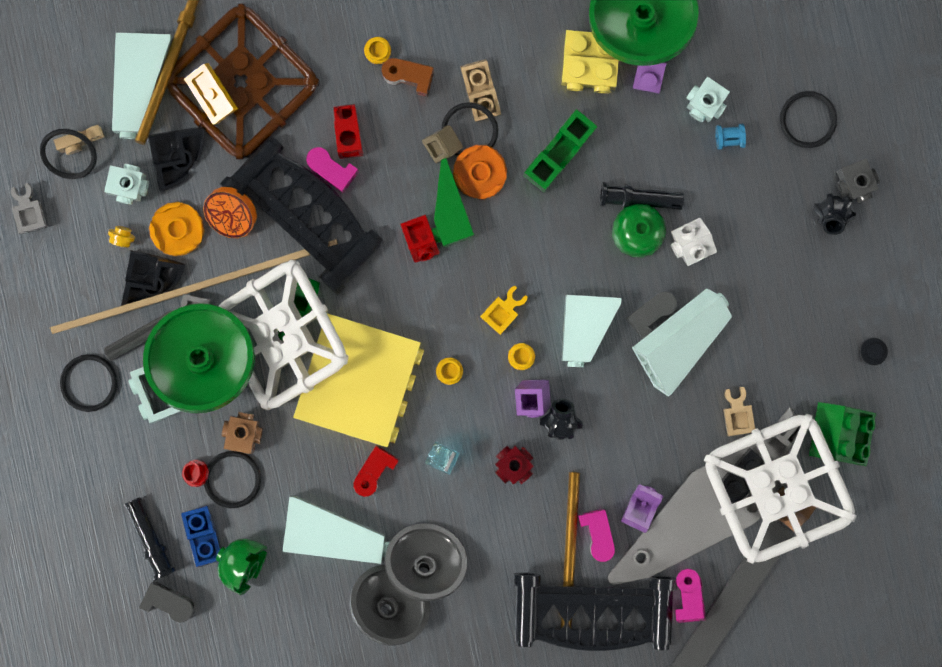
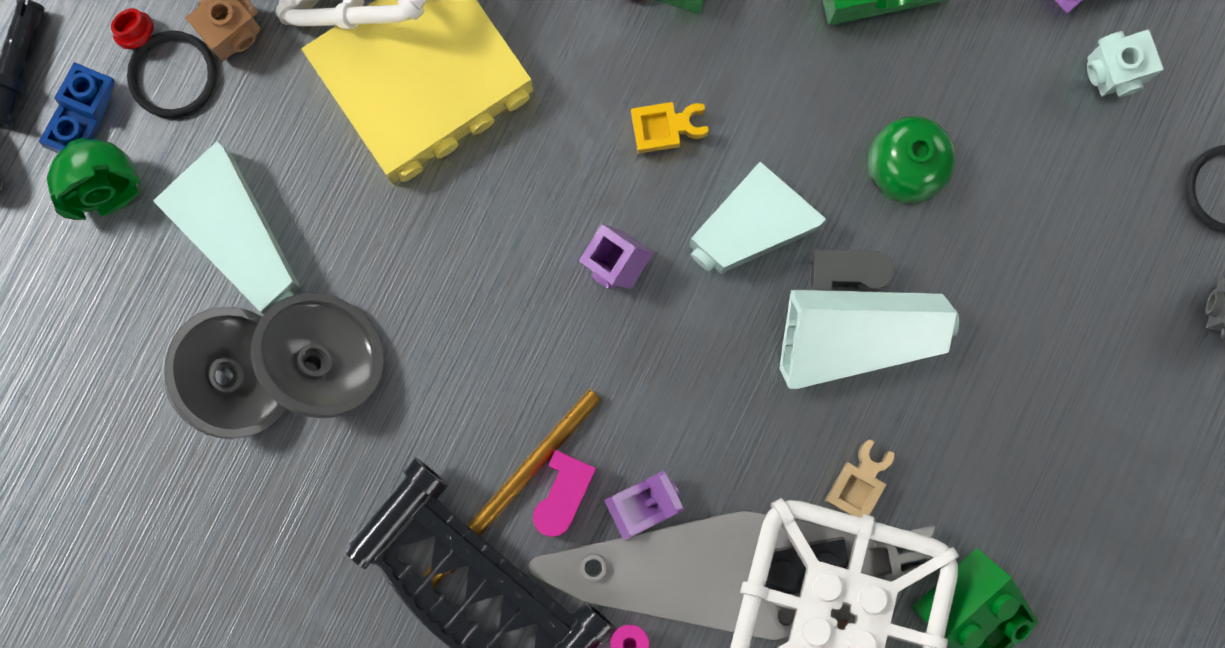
camera: 40 degrees right, 5 degrees down
red leg [353,445,400,497] -> none
clear light blue leg [425,441,460,475] -> none
yellow plate [436,358,463,385] -> none
dark red brick [495,445,534,485] -> none
yellow plate [508,343,535,370] -> none
black rock [540,399,583,440] -> none
black pin [600,182,684,210] -> none
white brick [671,218,717,266] -> none
dark azure bush [715,123,746,150] -> none
black rock [813,193,856,235] -> none
black plate [860,338,888,365] -> none

